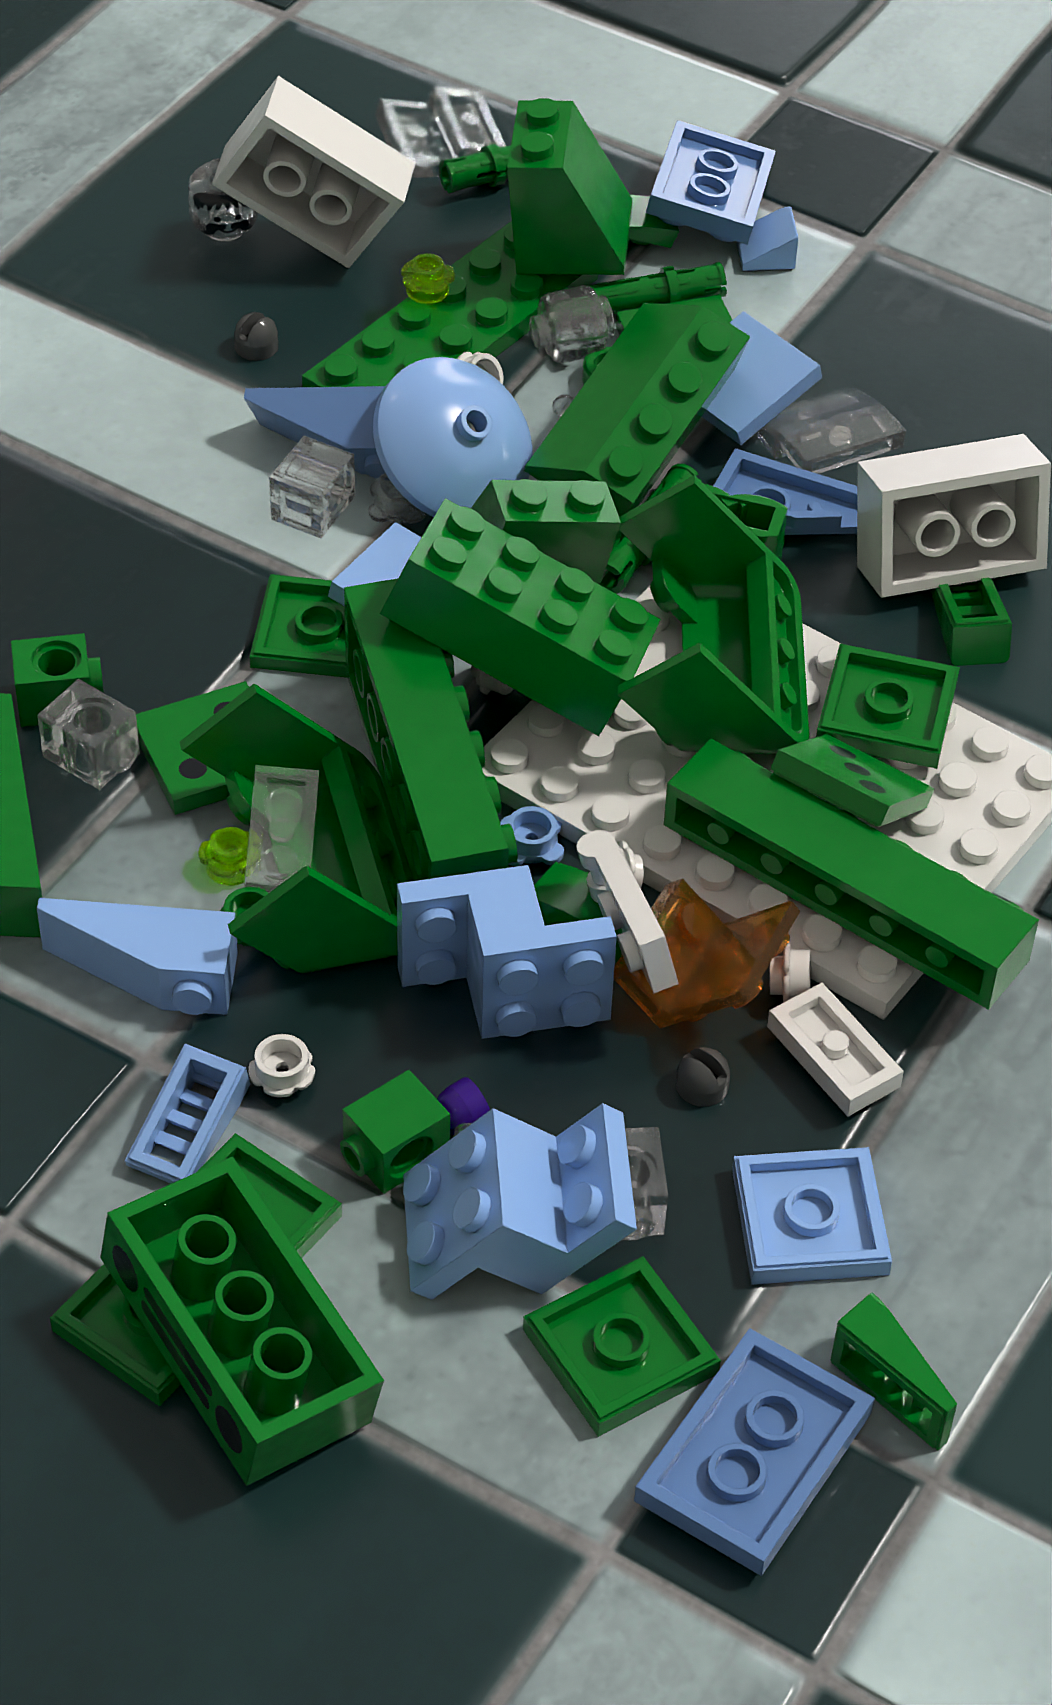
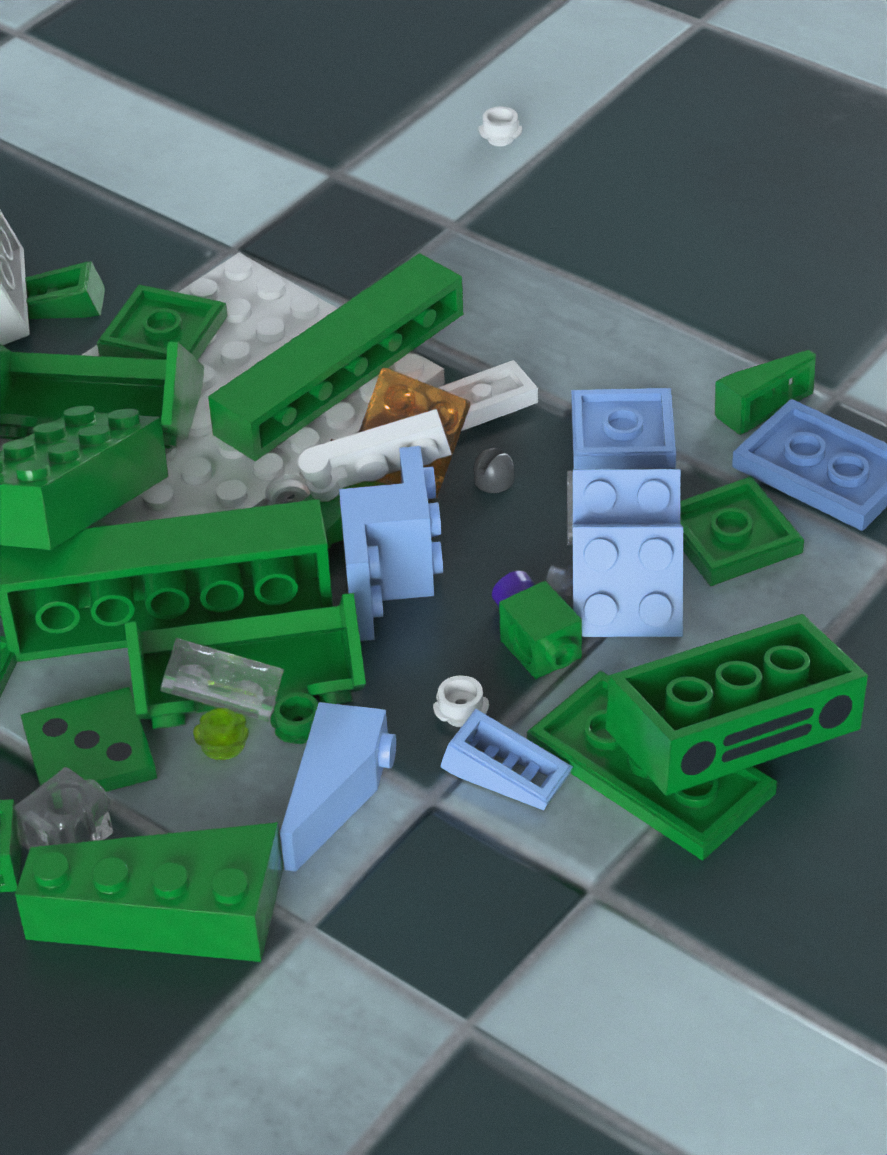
camera: 80 degrees left, 5 degrees down
green tile [770,734,935,827] -> none

